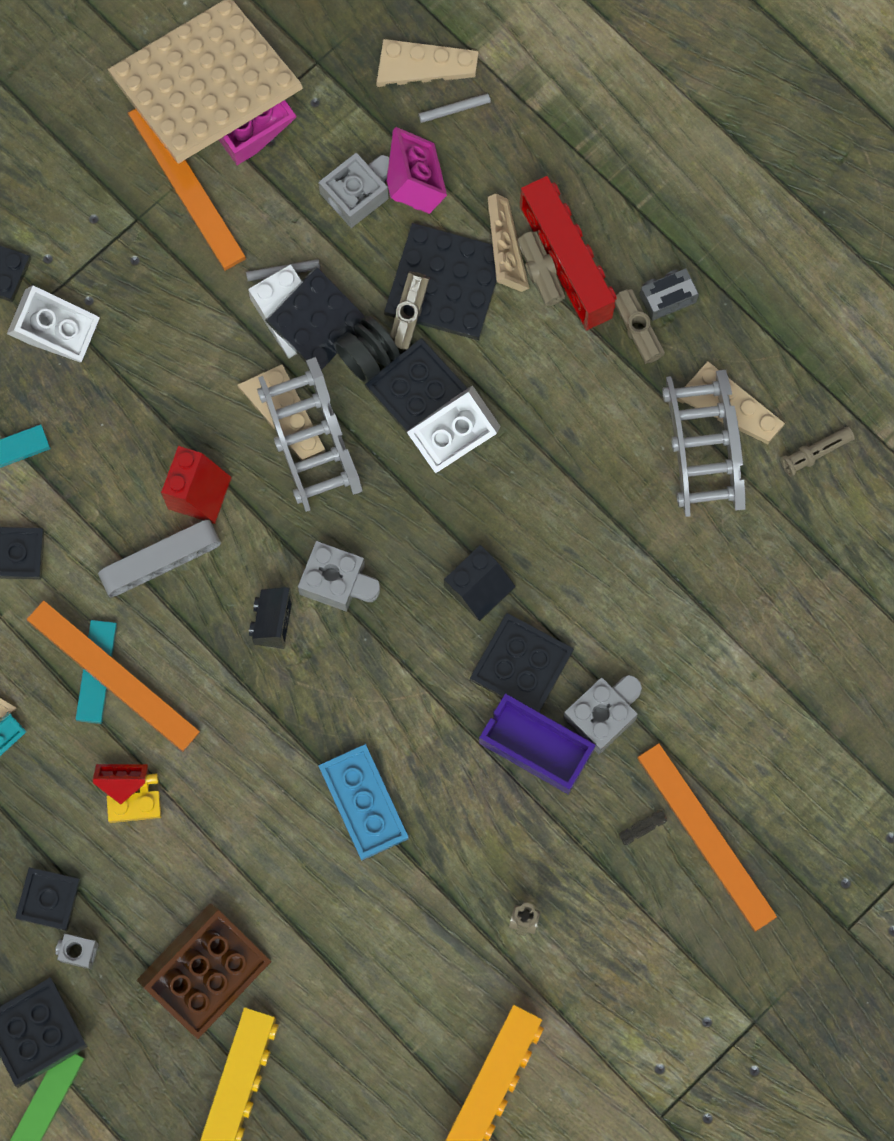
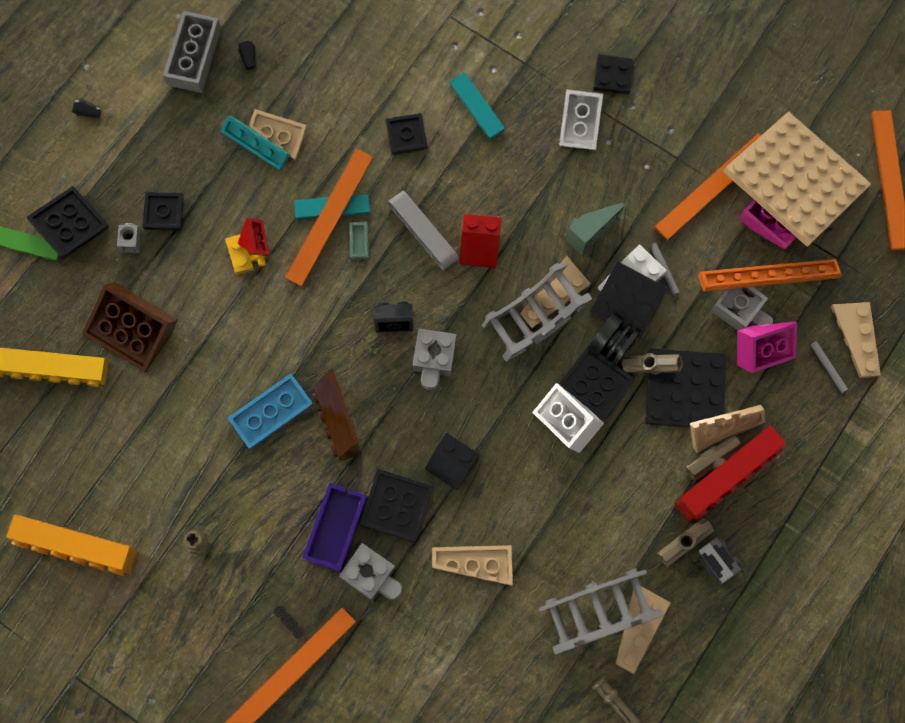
camera: 75 degrees right, 0 degrees up
none -> reddish brown slope [312,369,362,462]
none -> sand green tile [349,222,369,260]
none -> tan wing [432,545,513,586]
none -> sand green slope [566,203,625,255]
none -> orange tile [698,259,842,292]

